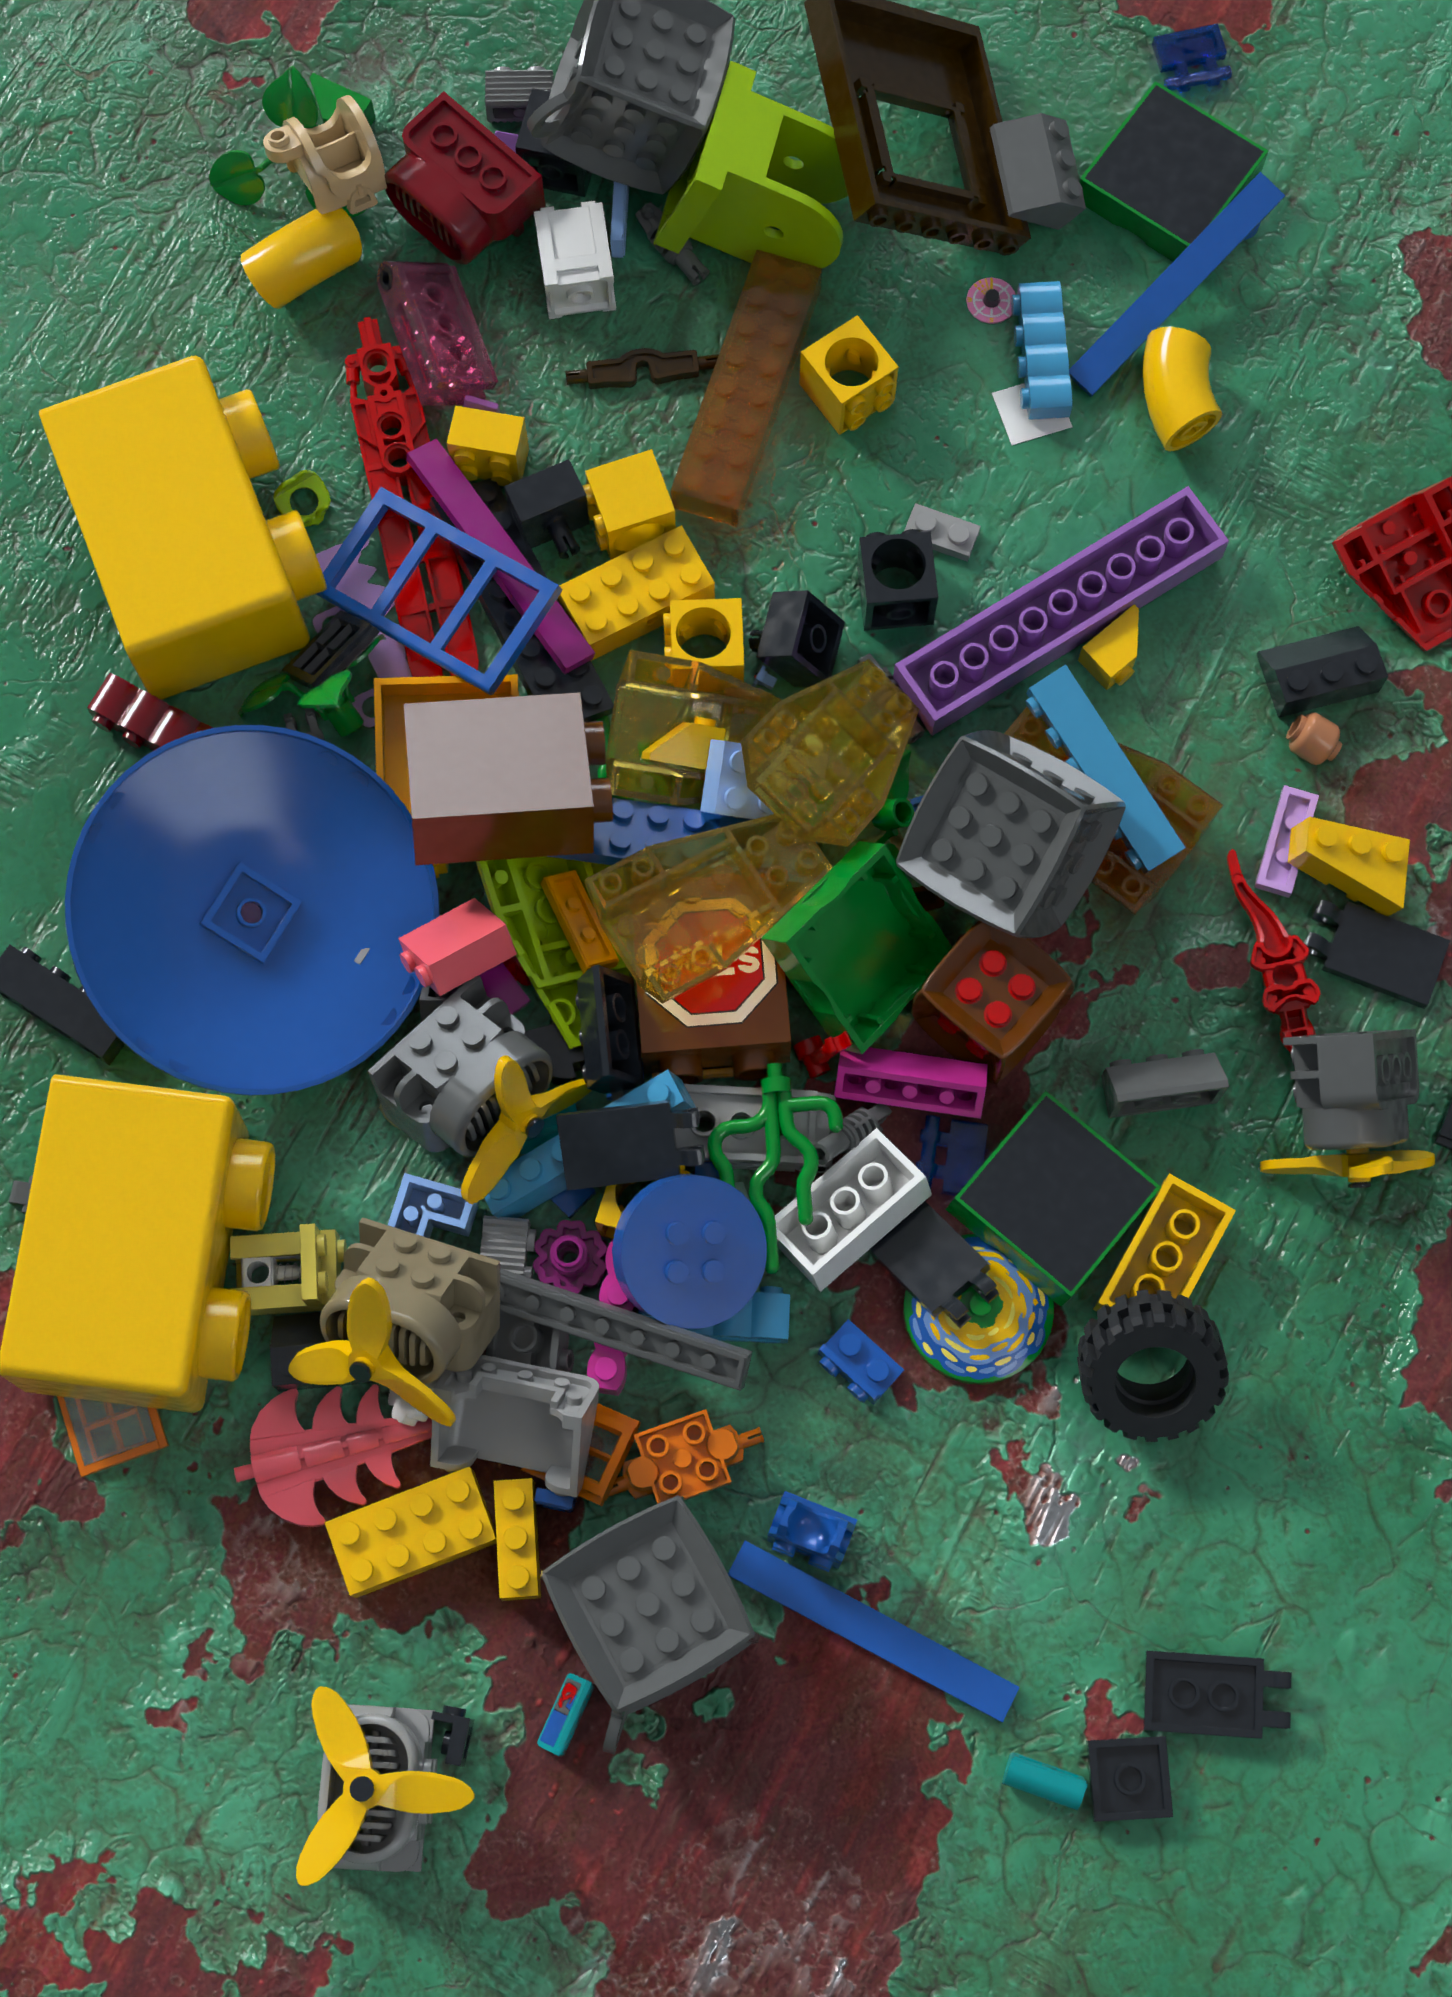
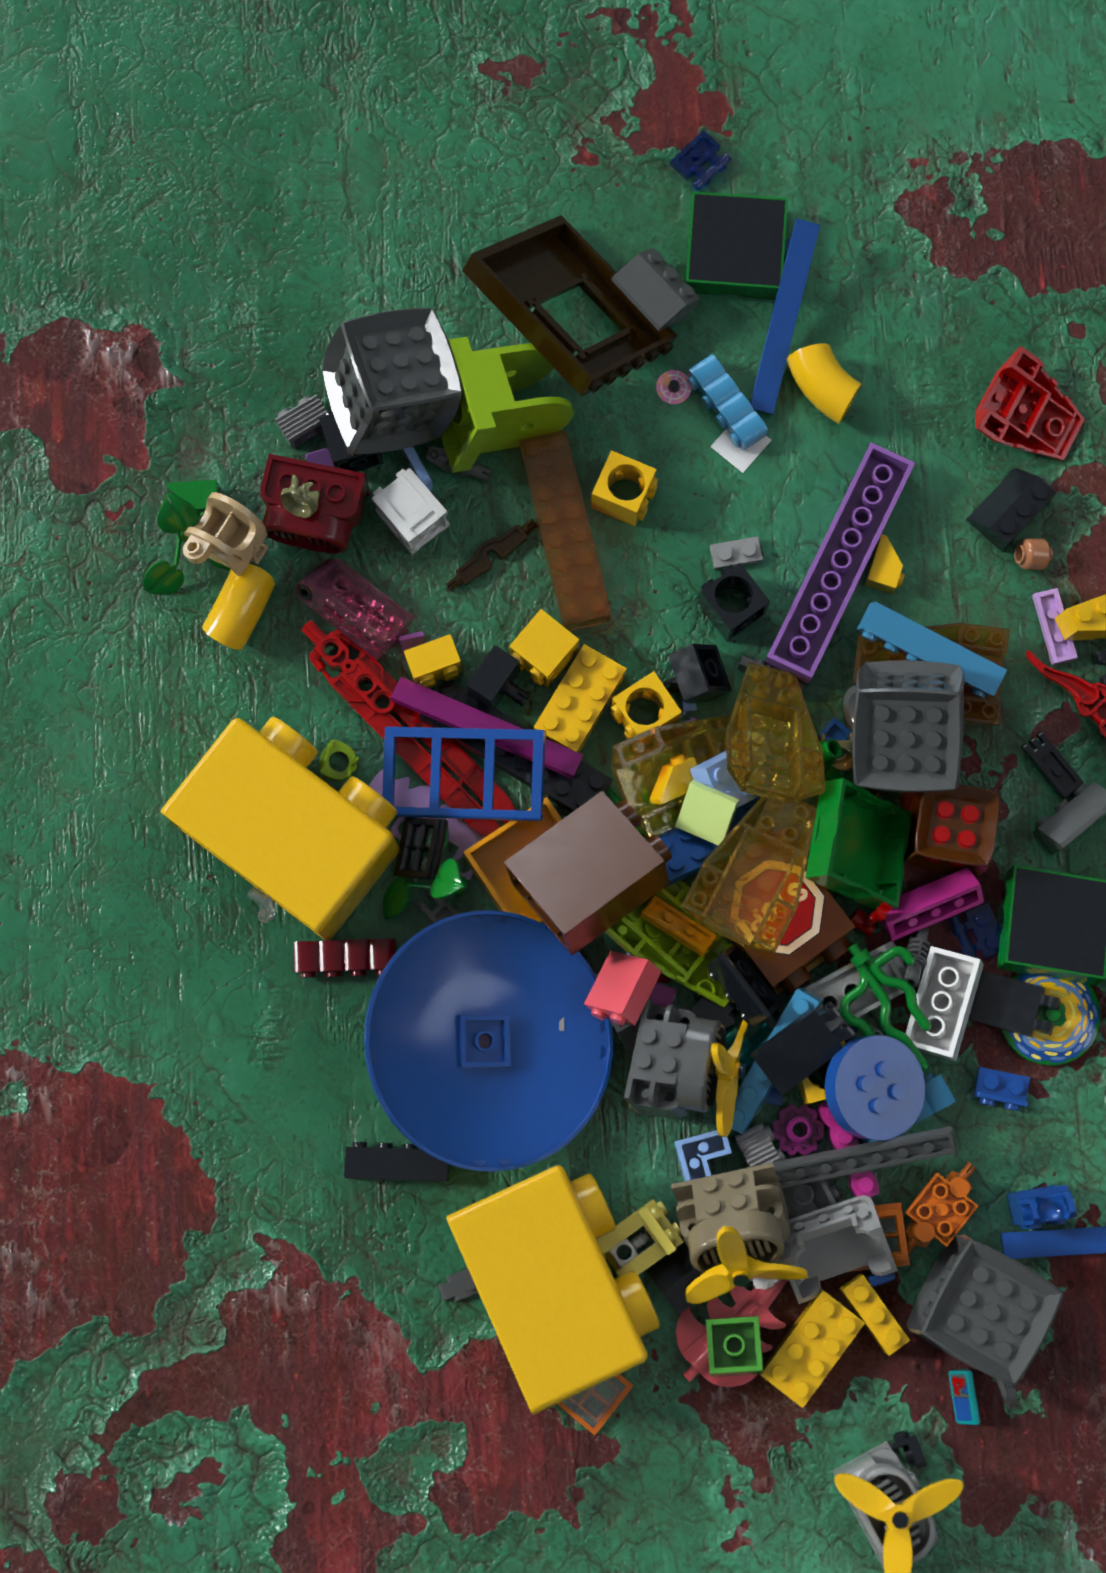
camera: 30 degrees left, 5 degrees up
none -> clear arm [247,887,275,923]
none -> olive piece [280,475,320,518]
none -> yellowish green tile [675,780,739,847]
none -> bright green brick [706,1316,764,1377]
none -> black hinge [1021,731,1084,799]

